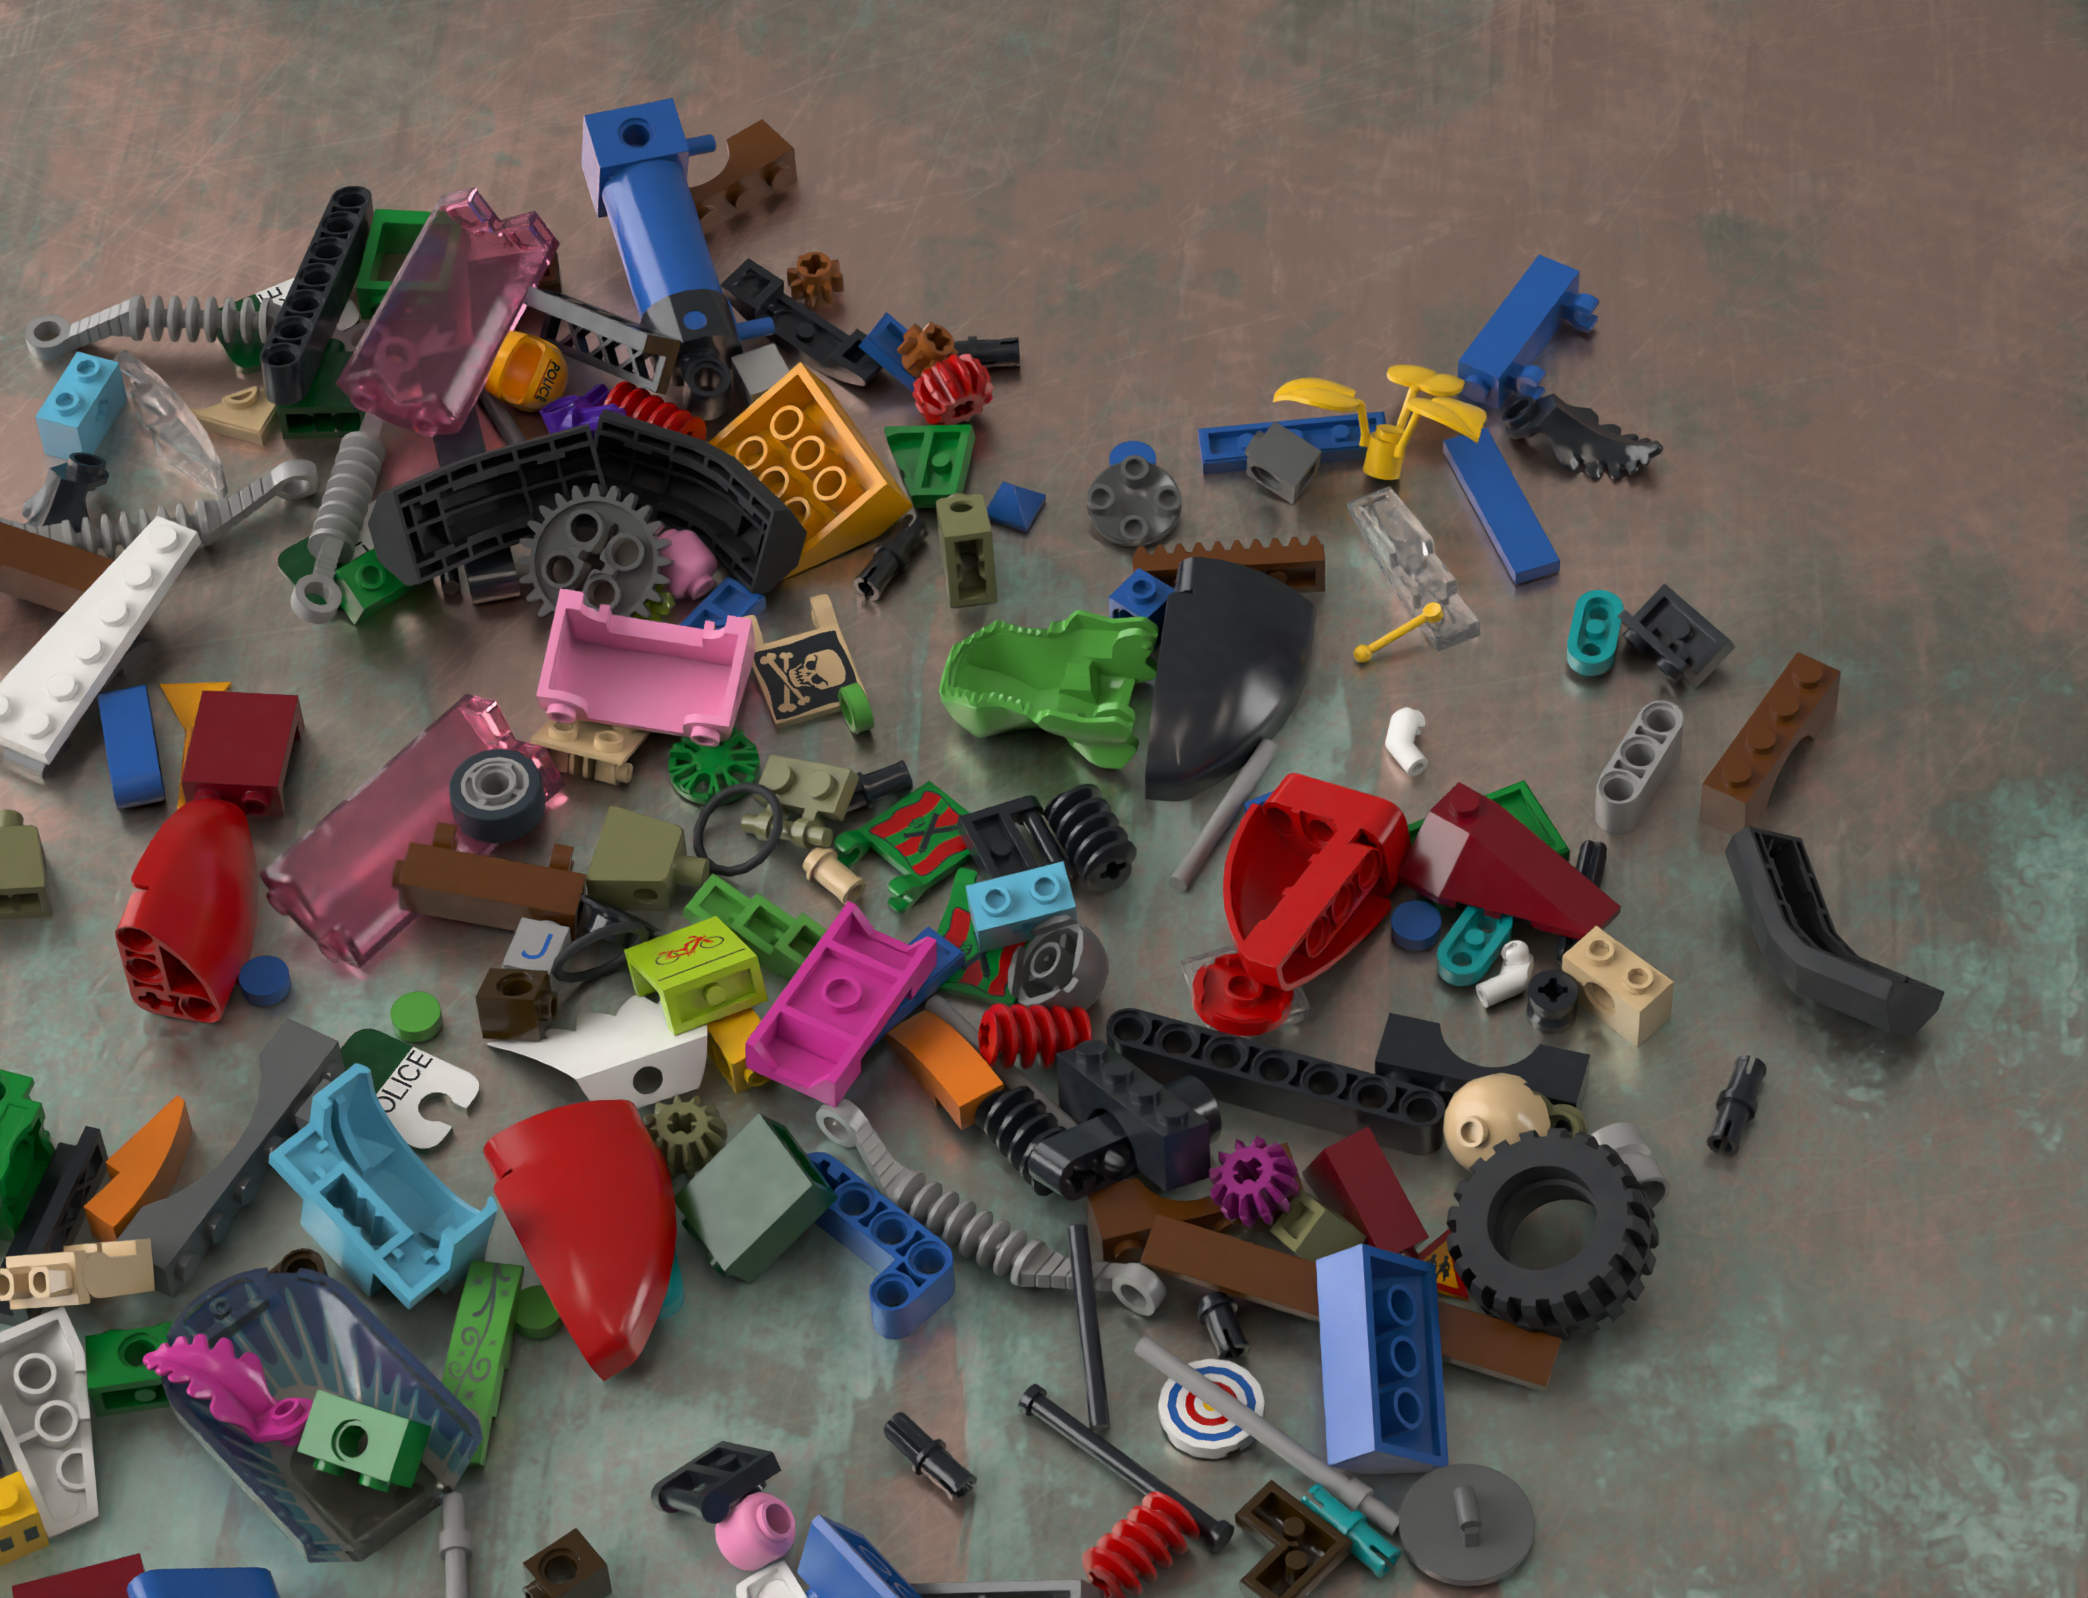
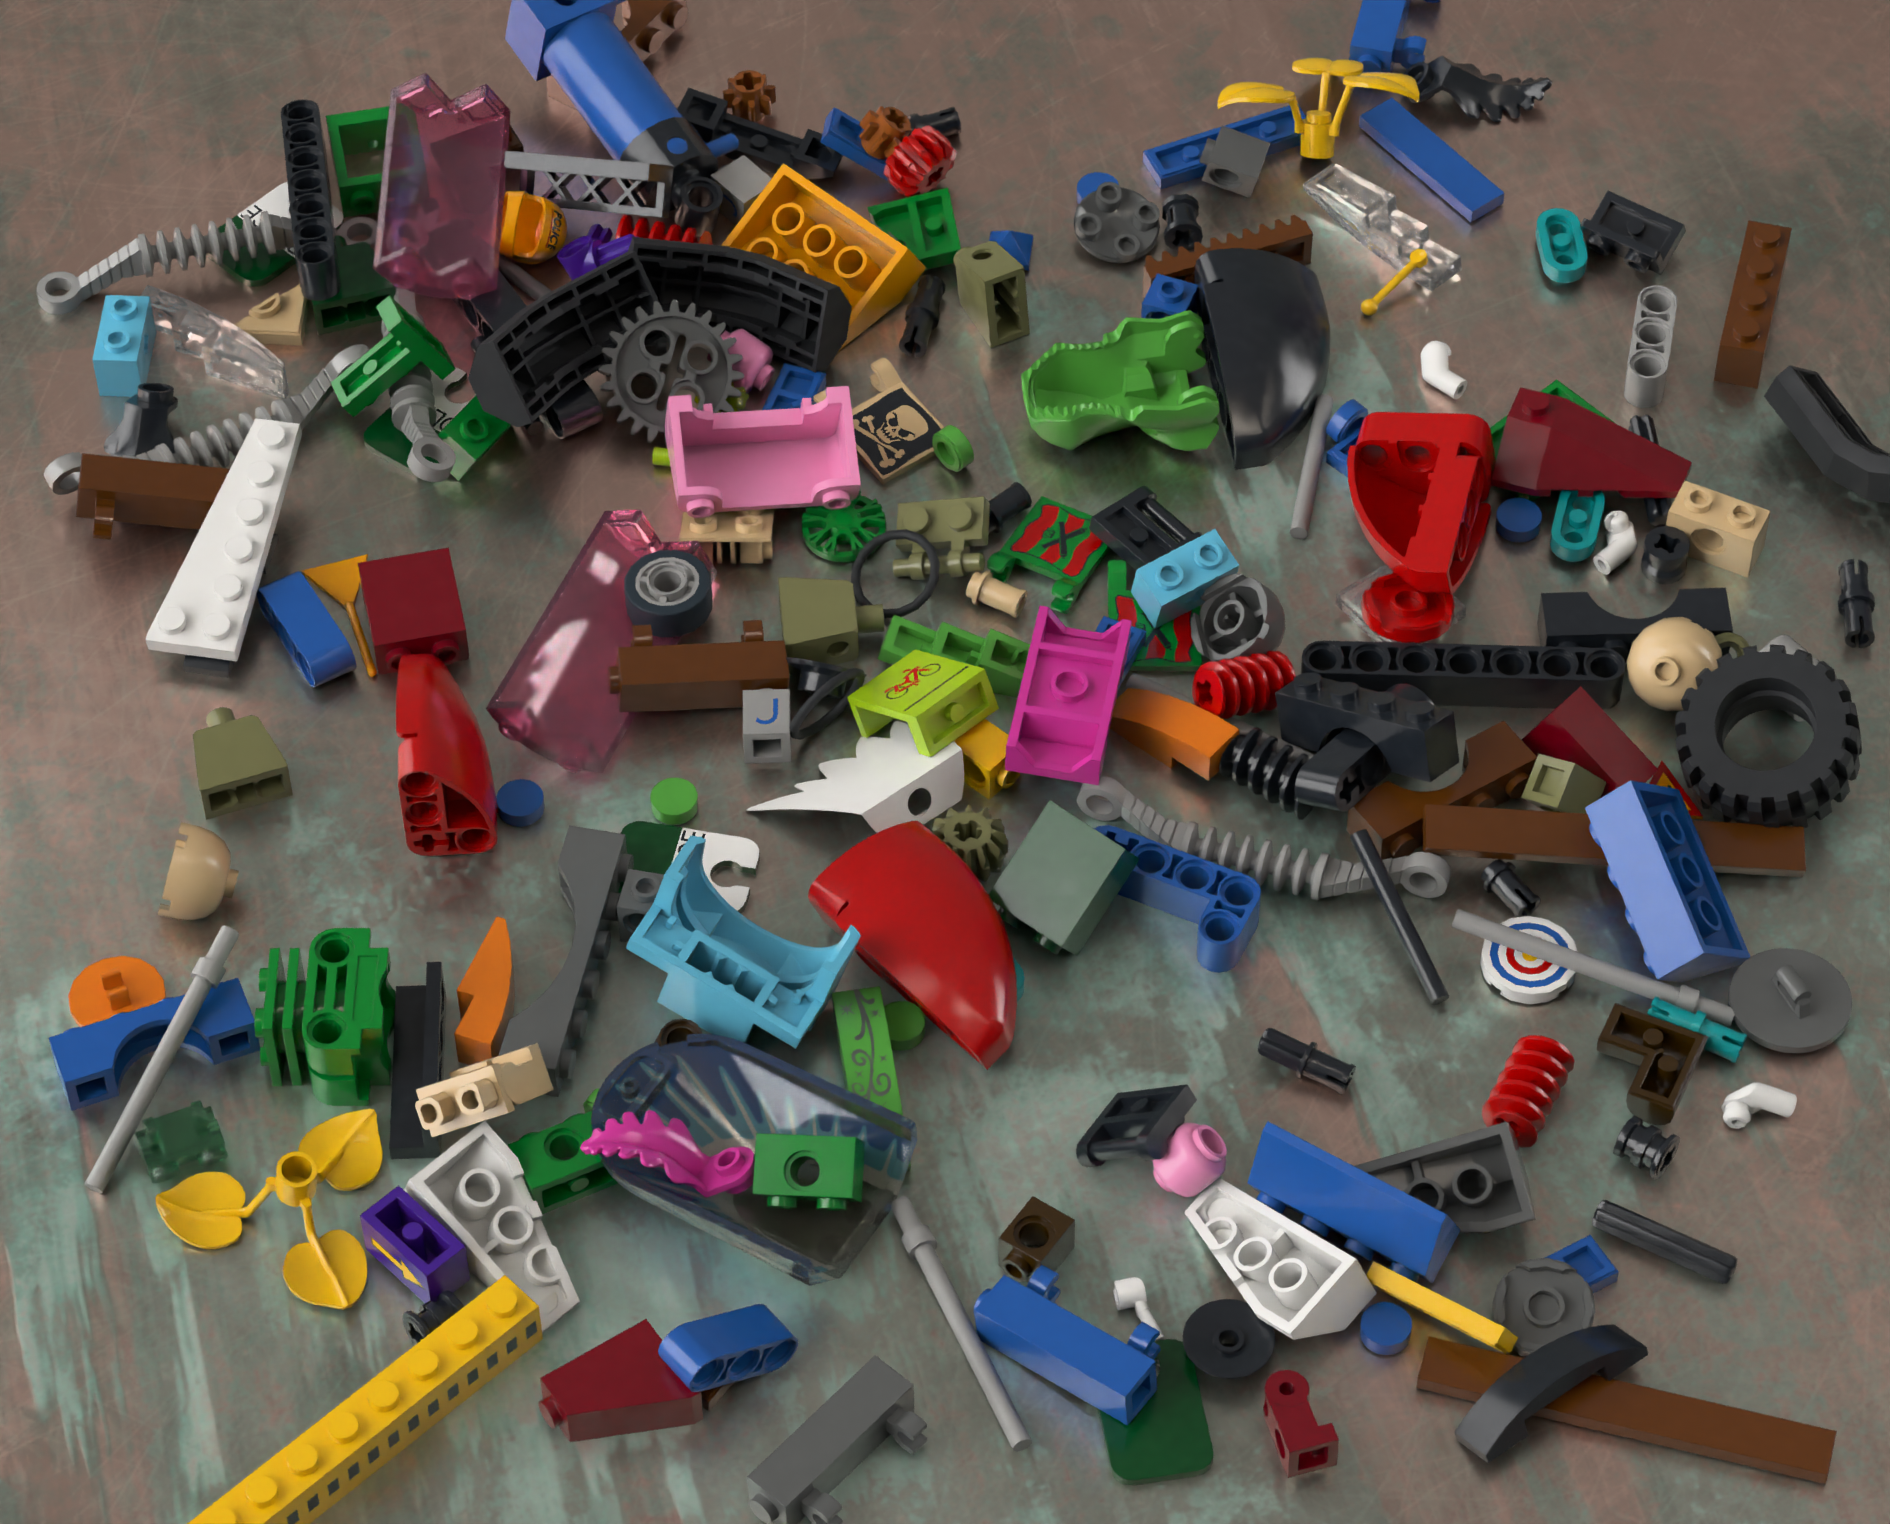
camera: 20 degrees left, 0 degrees up
dark brown brick [475,968,559,1041] -> none
black bar [1018,1384,1234,1553] -> none
black piece [1043,783,1137,893] -> none
magenta gear [1209,1135,1299,1229] -> none
none -> green bracket [331,295,456,417]
none -> black bush [1161,194,1203,251]
none -> blue tile [1326,399,1368,443]

